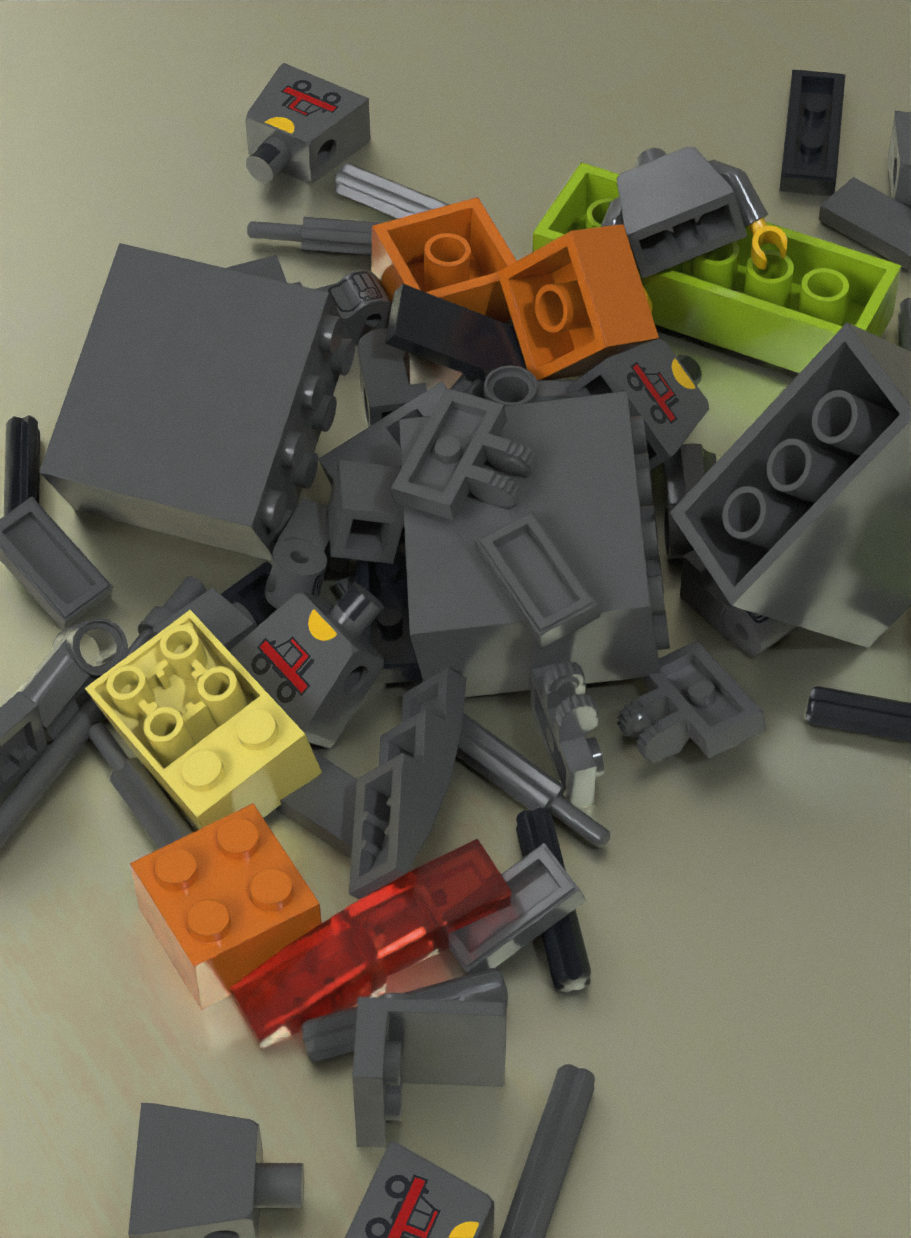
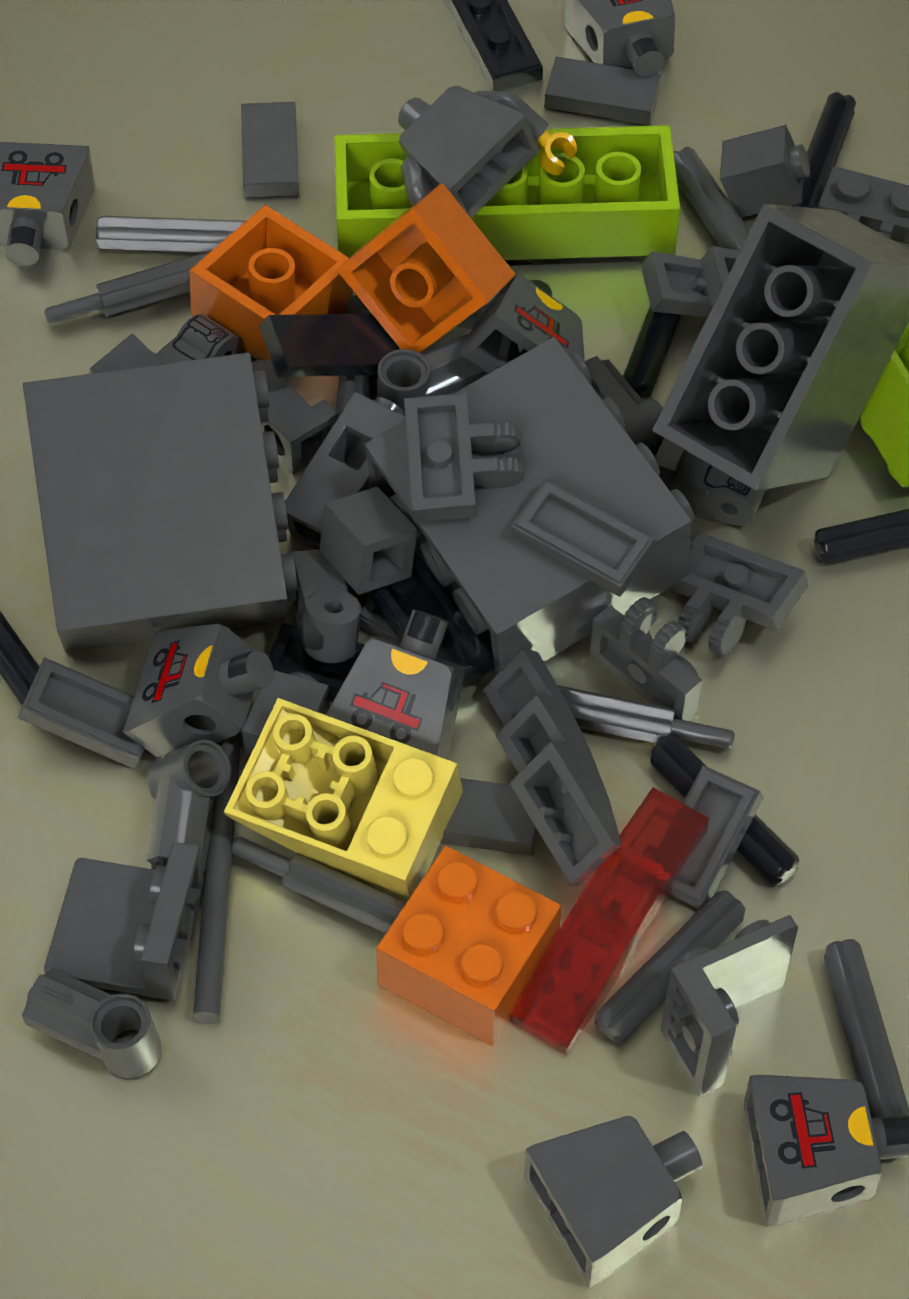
camera: 30 degrees left, 5 degrees up
none -> dark grey torso [123,624,274,757]
none -> dark grey tile [241,102,299,197]

